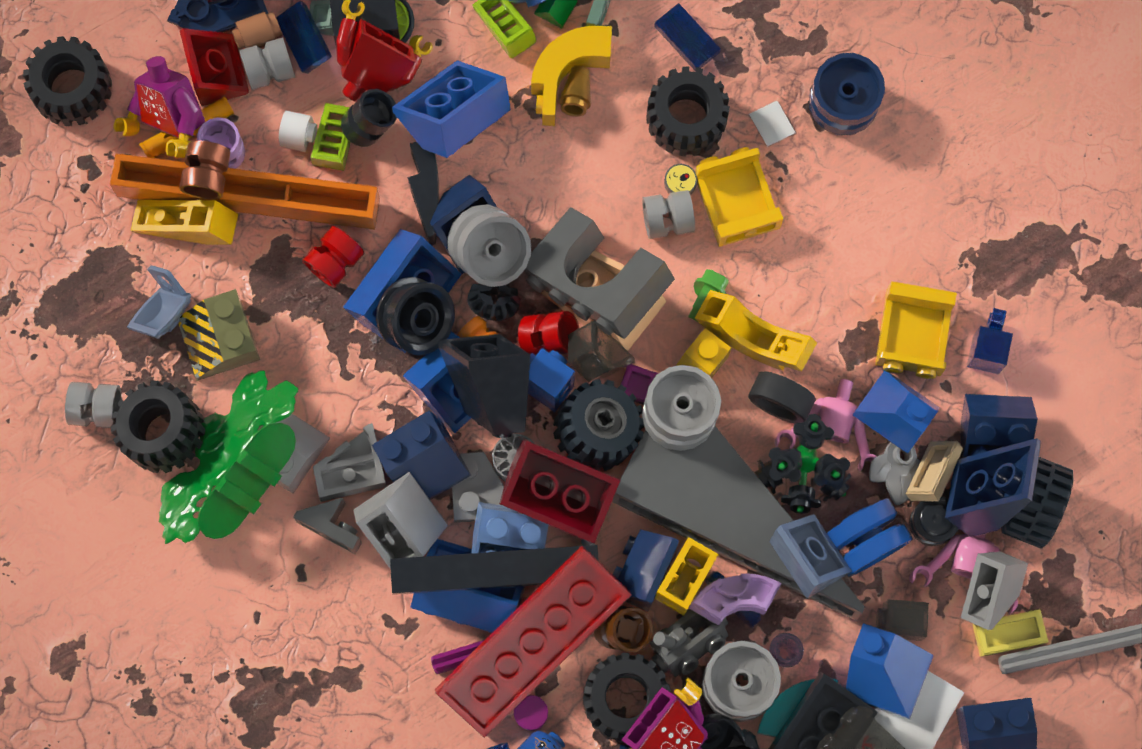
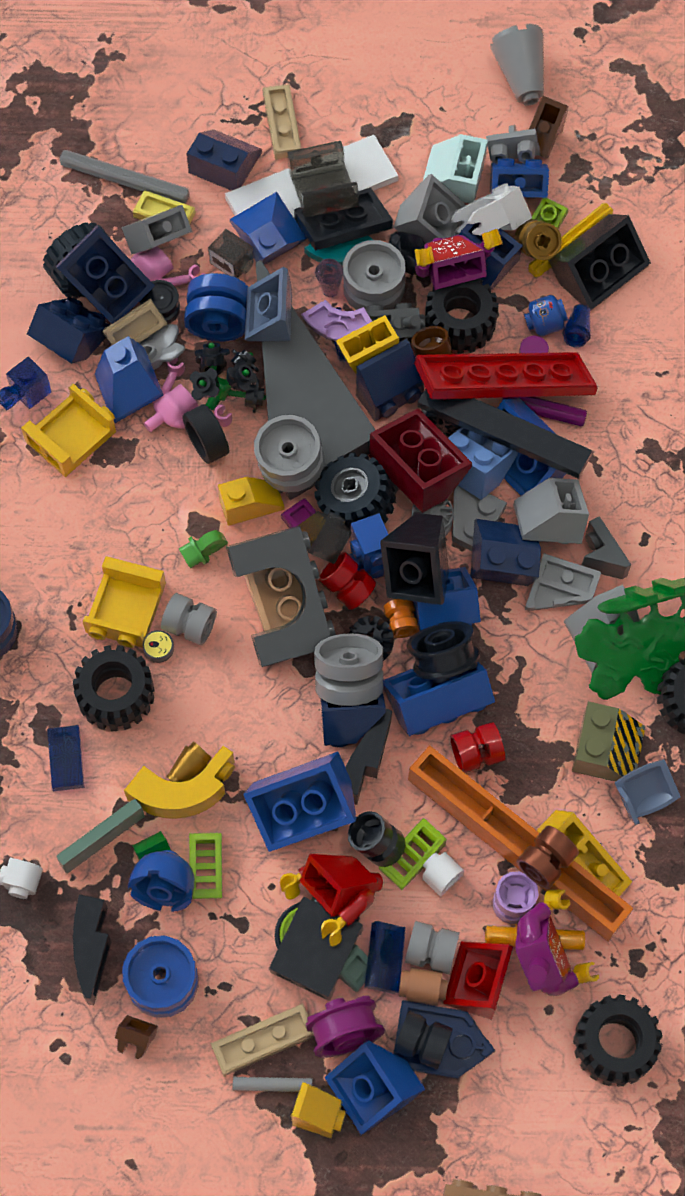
camera: 145 degrees left, 10 degrees down
yellow arch [695,290,817,371] -> none
white sticker [749,100,796,147] -> none

